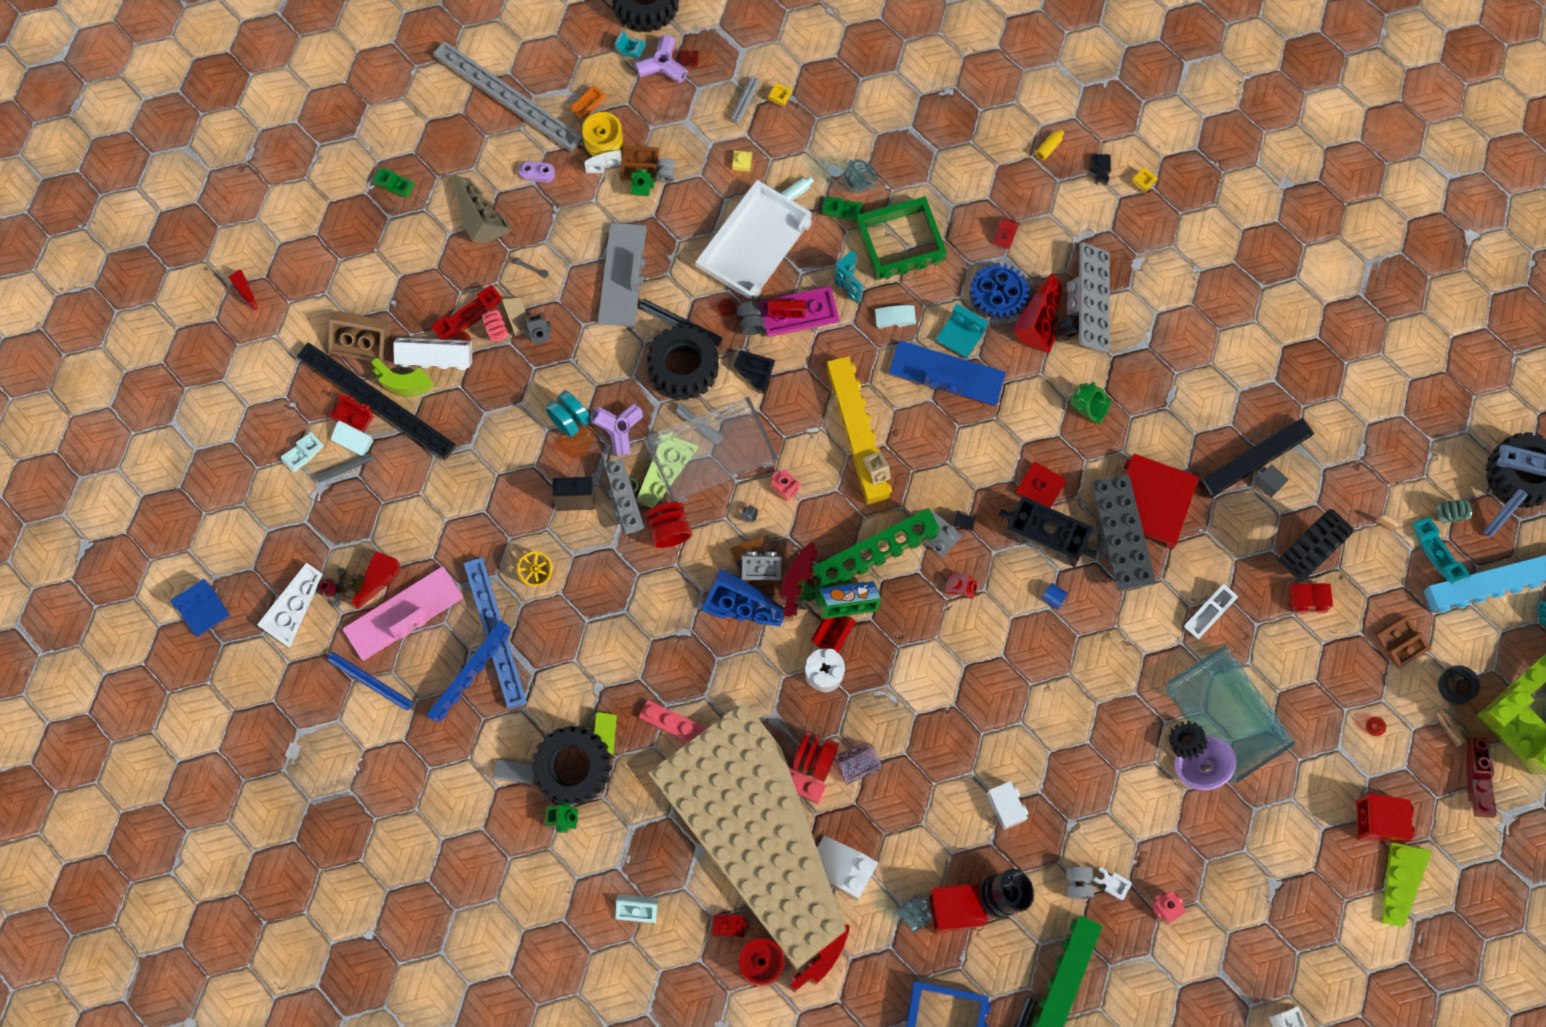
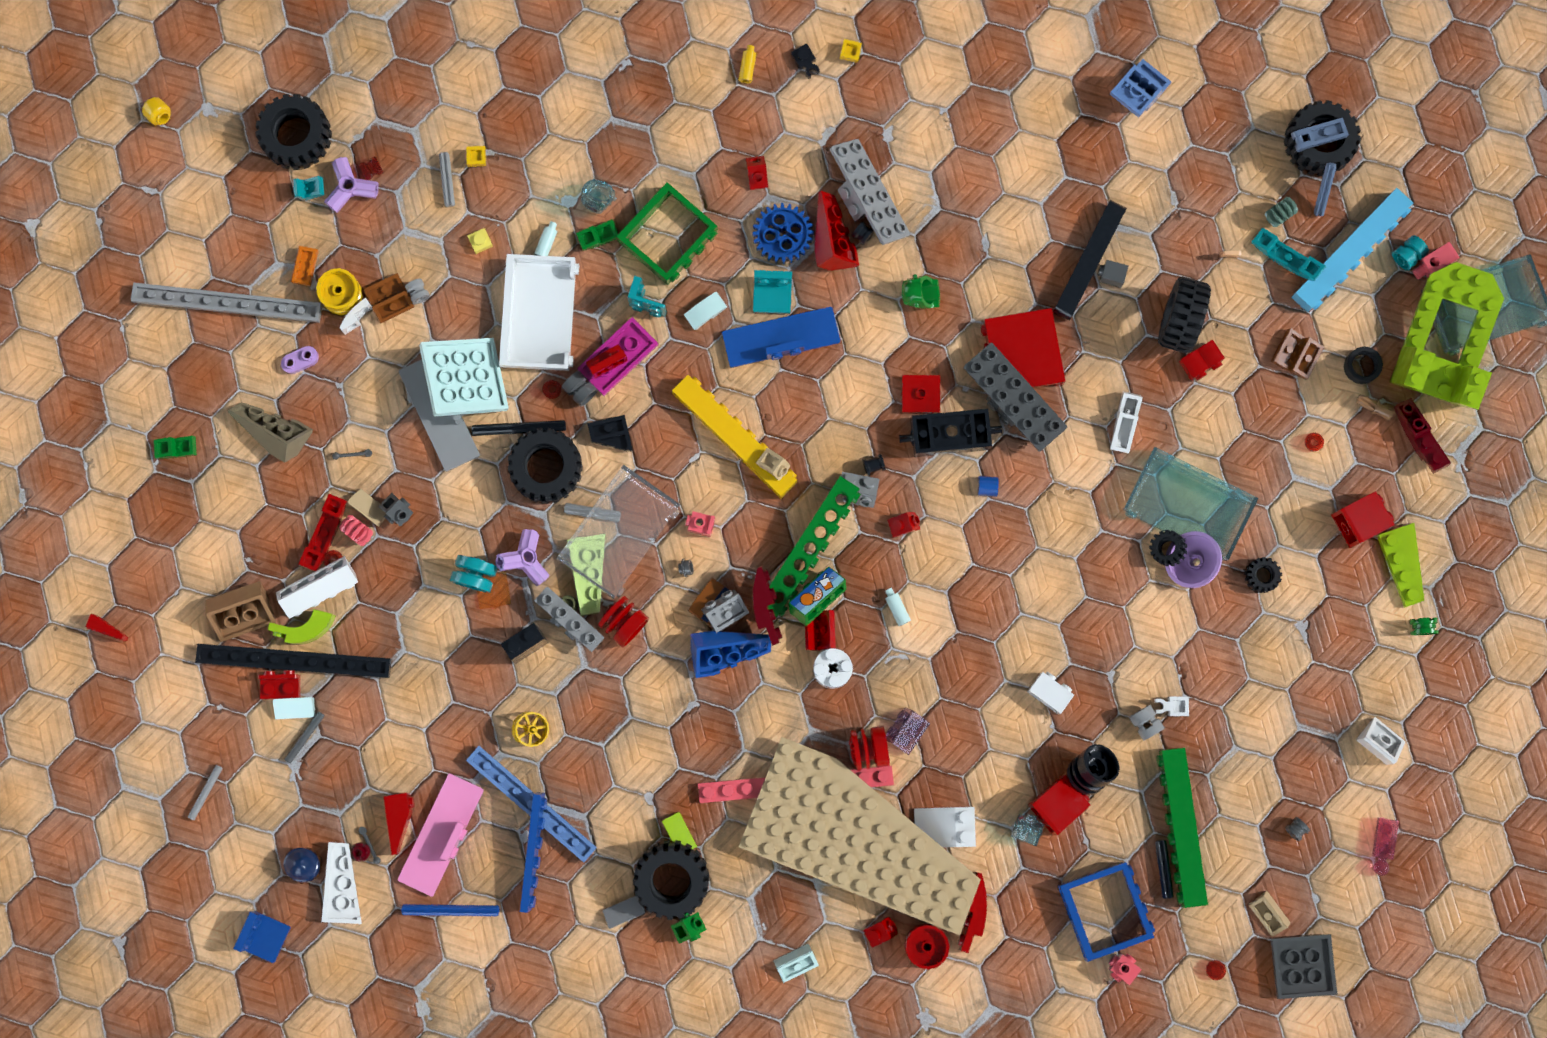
camera: 30 degrees left, 10 degrees up
light aqua slope [281,432,324,473] -> none
dark brown plate [338,574,366,597] -> none
green brick [631,169,655,196] -> none
coral brick [1152,891,1187,925] -> none
none -> light grey bar [188,765,223,820]
none -> dark blue hair [284,847,322,884]
none -> light aqua plate [419,338,509,417]
none -> light aqua cylinder [885,588,911,626]
none -> medium blue bracket [1110,59,1171,118]
none -> black tyre [1244,557,1282,593]
none -> green wheel [1410,618,1439,636]

